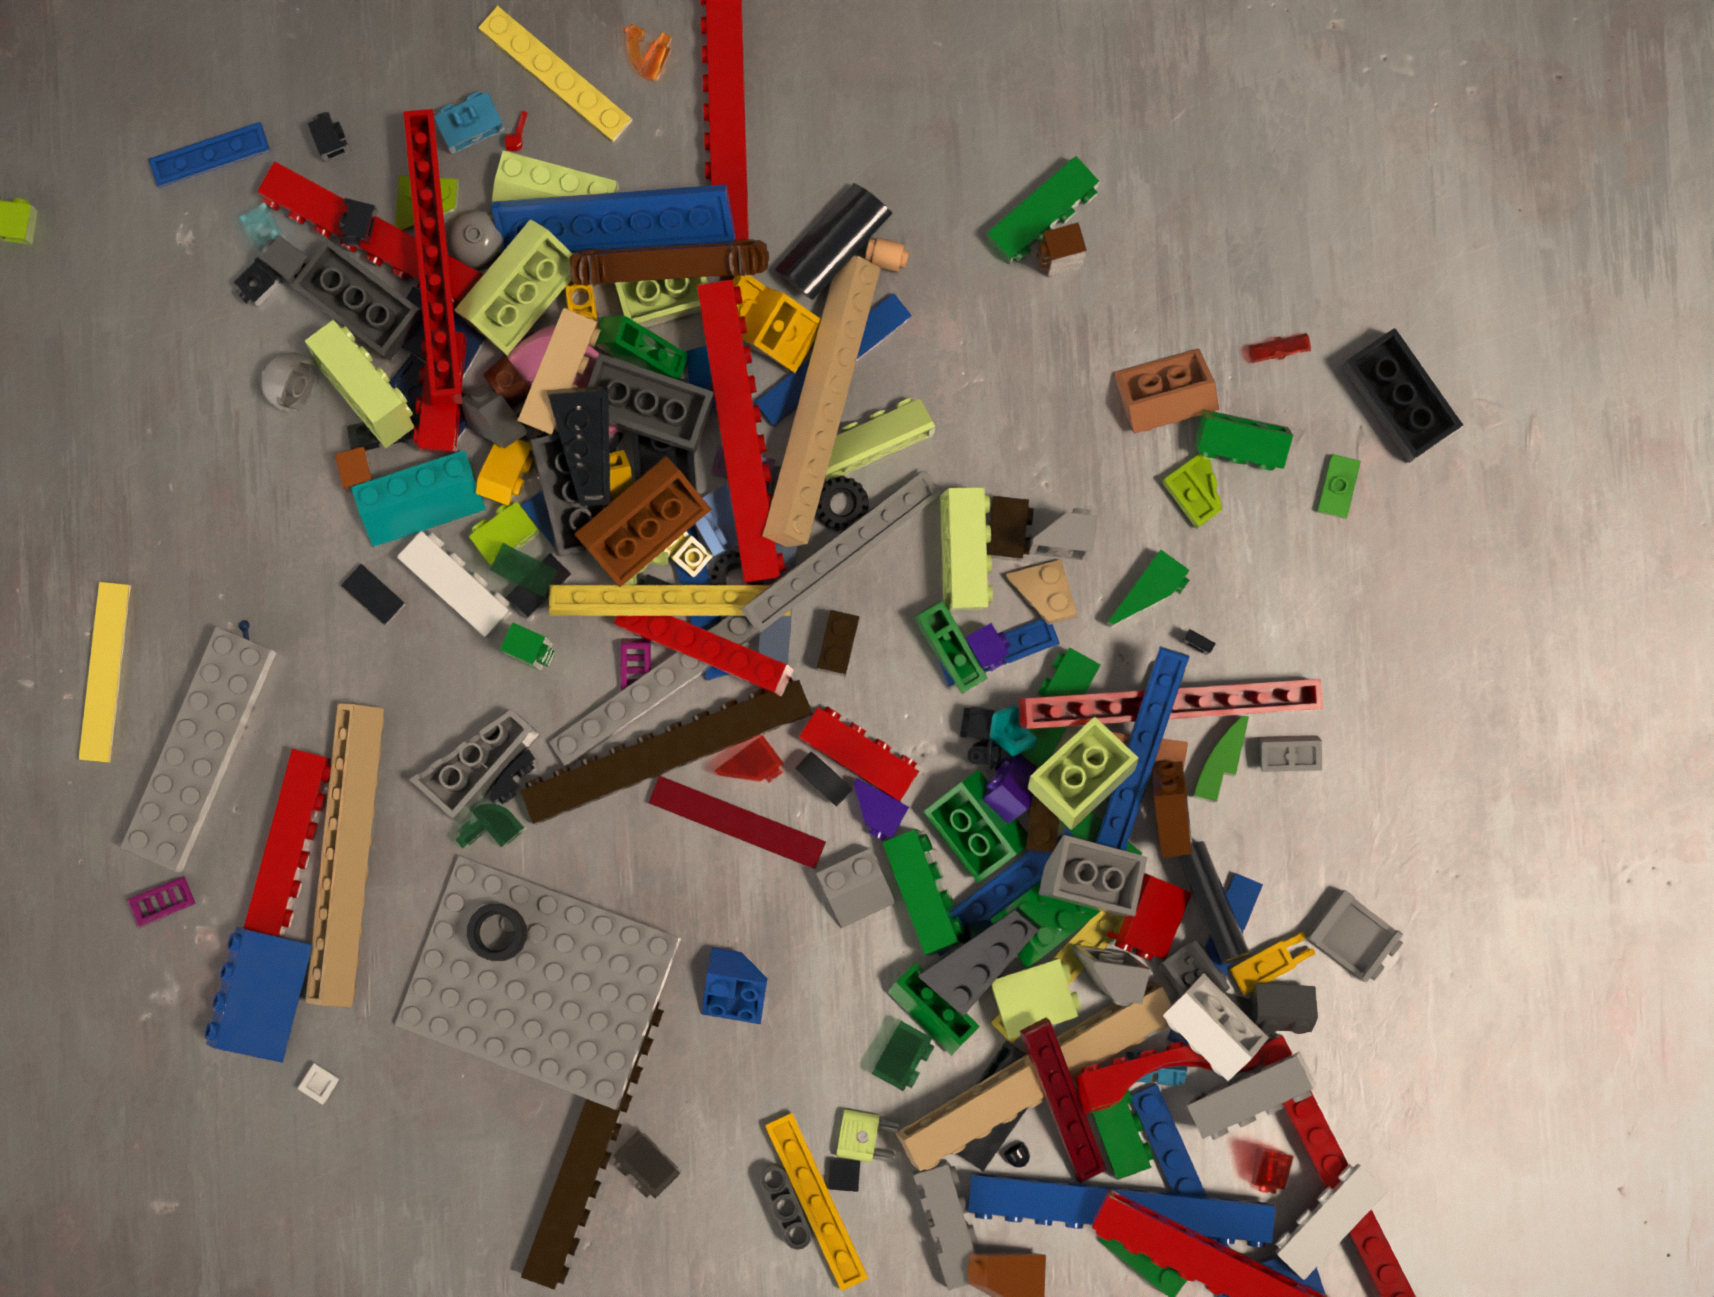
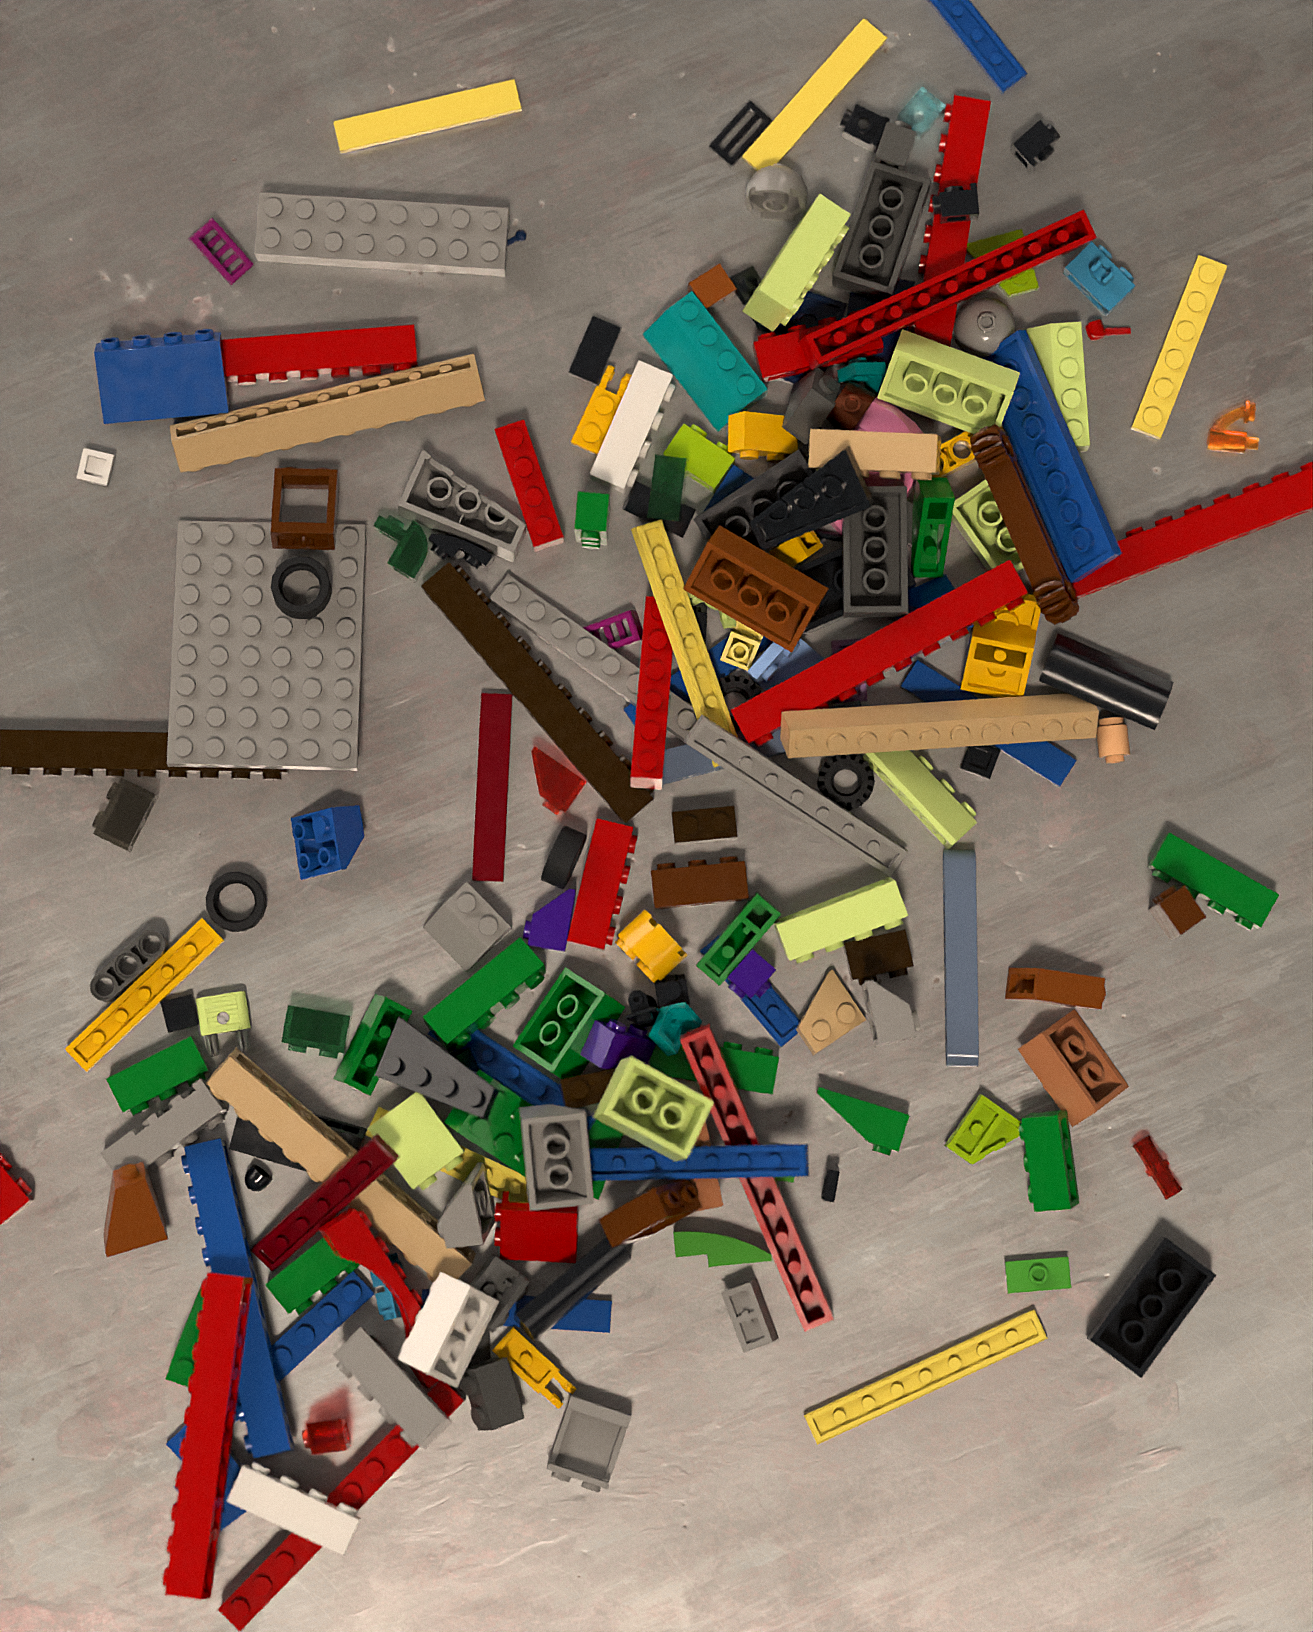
camera: 70 degrees right, 0 degrees up
none -> green brick [106,1036,211,1116]
none -> black tyre [205,872,267,932]
none -> reddish brown window [270,466,339,550]
none -> red brick [494,419,564,552]
none -> yellow hinge [571,365,632,455]
none -> yellow brick [615,909,688,983]
none -> reddish brown brick [651,856,749,910]
none -> black tile [709,101,773,169]
none -> light yellow tile [742,18,887,171]
none -> light yellow tile [804,1309,1048,1445]
none -> teal bracket [837,358,886,395]
none -> sand blue beam [943,849,979,1067]
none -> black tile [960,745,1001,780]
none -> dark orange slope [1005,968,1106,1009]

